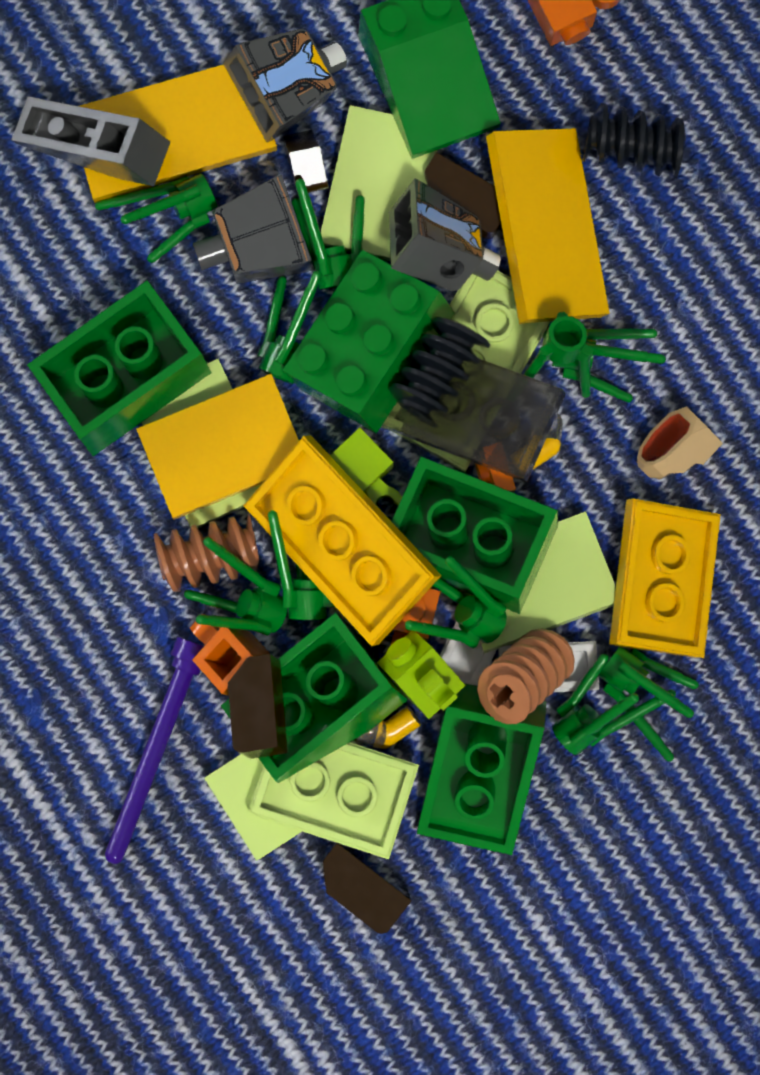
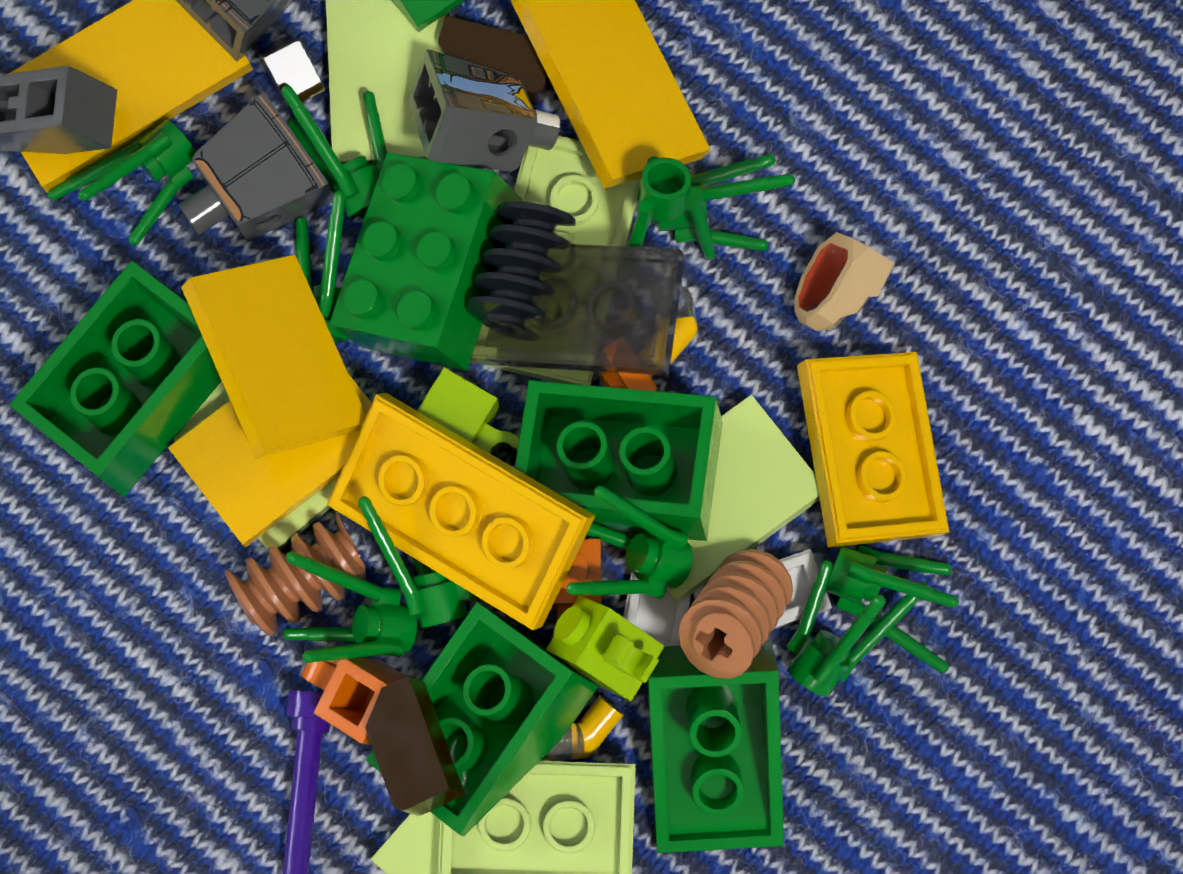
camera: 10 degrees left, 5 degrees down
none -> yellow tile [181,255,366,459]

